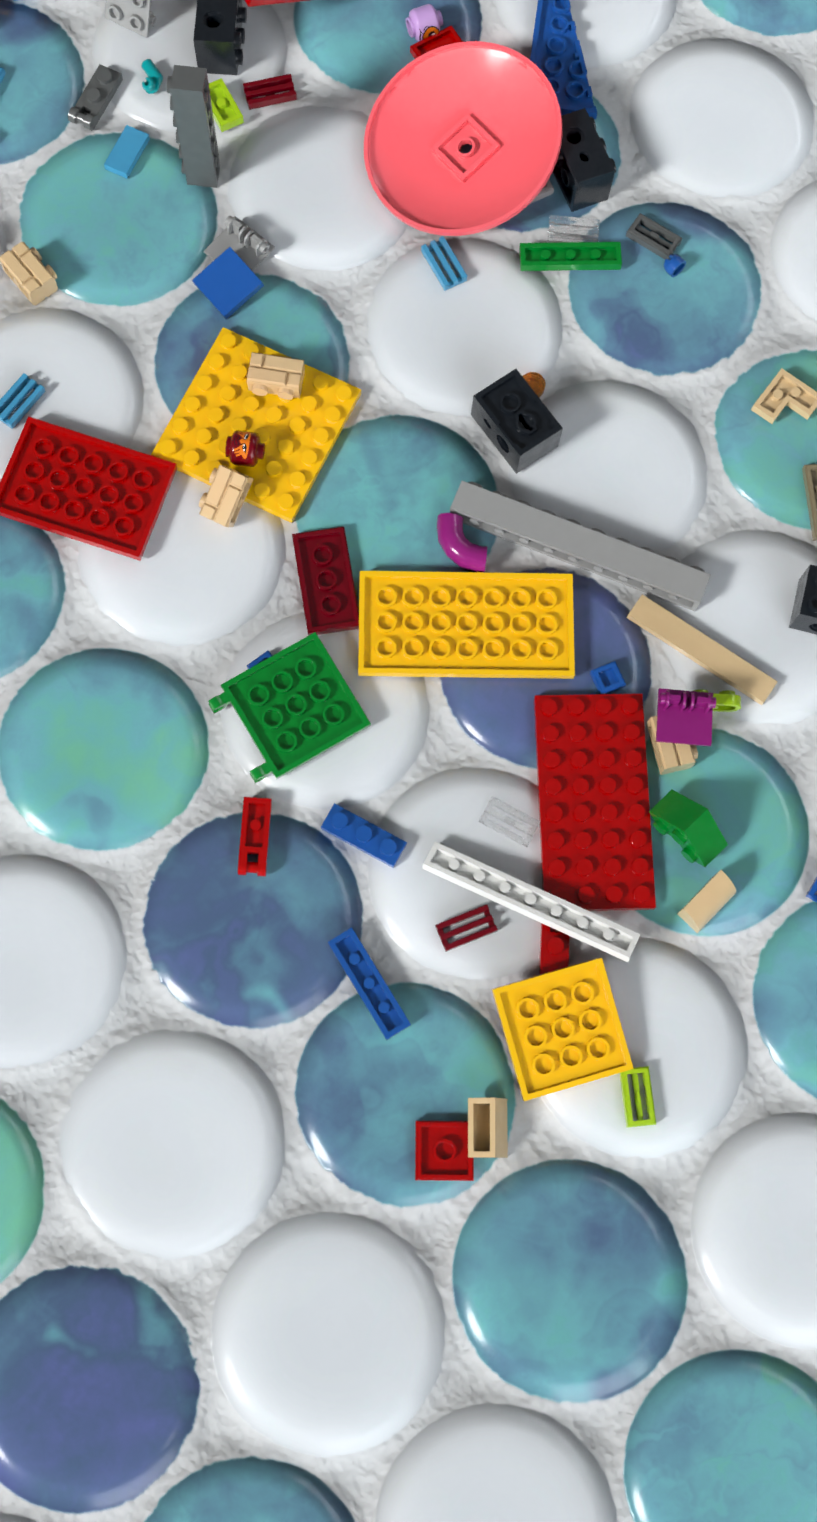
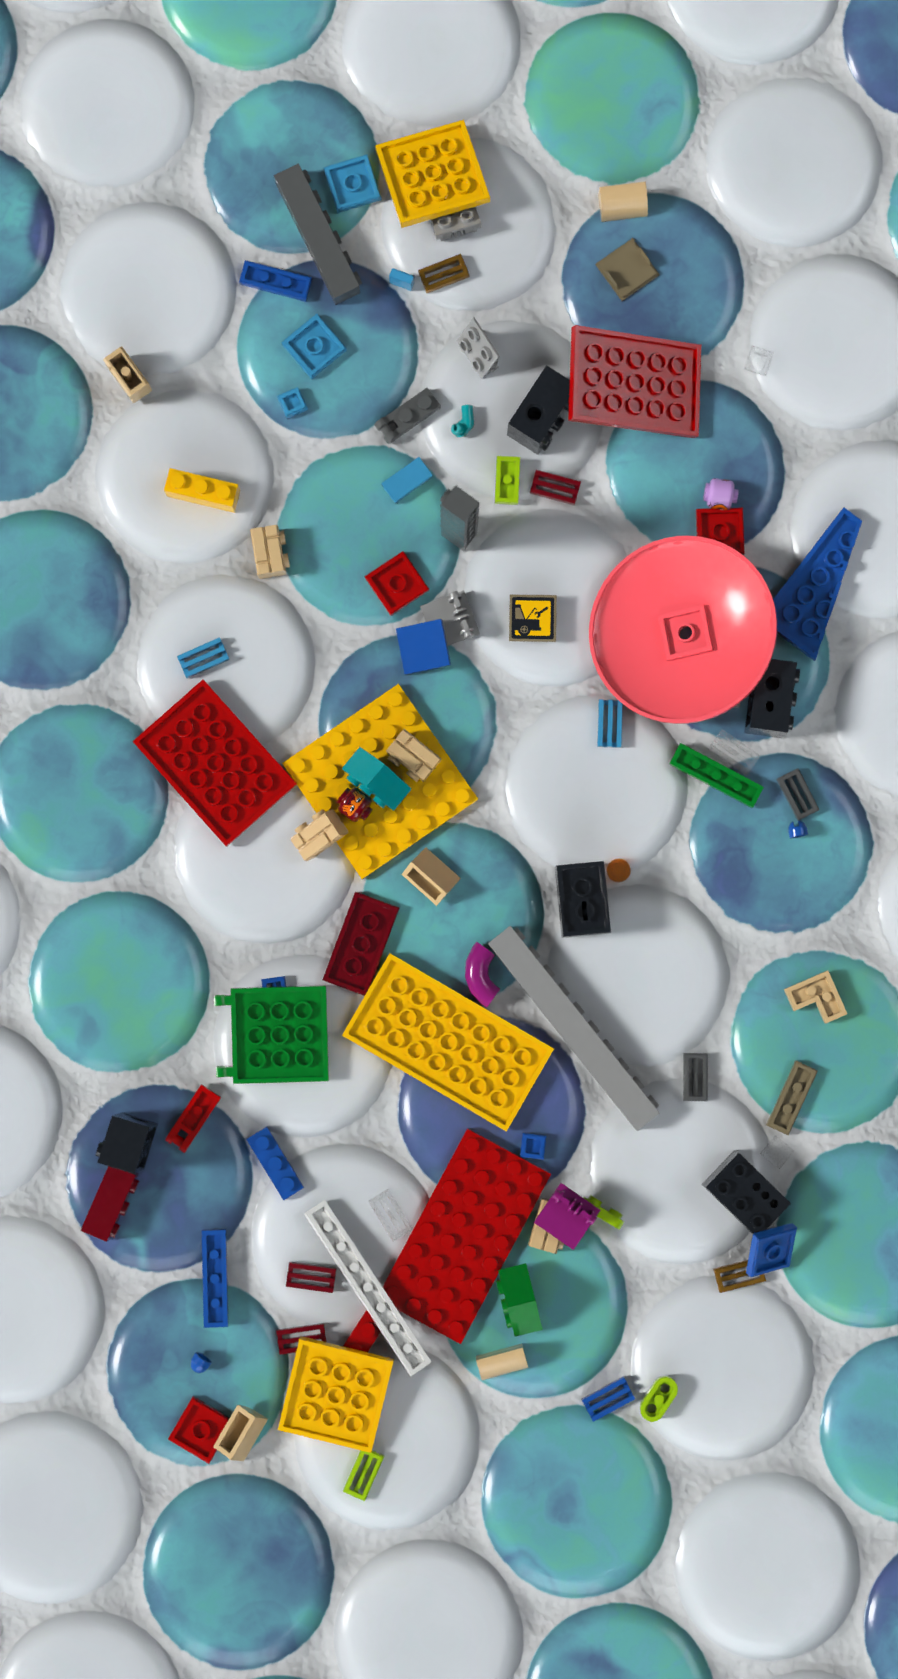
camera: 35 degrees right, 10 degrees up
tan tile [627,594,778,705] -> none
none -> dark red brick [80,1166,140,1242]
none -> black piece [96,1112,158,1174]
none -> blue hinge [191,1352,212,1373]
none -> dark red tile [276,1323,327,1355]
none -> teal brick [342,747,411,811]
none -> red tile [364,551,429,616]
none -> tan brick [401,847,461,906]
none -> piece [509,594,557,642]
none -> dark grey tile [683,1053,708,1101]

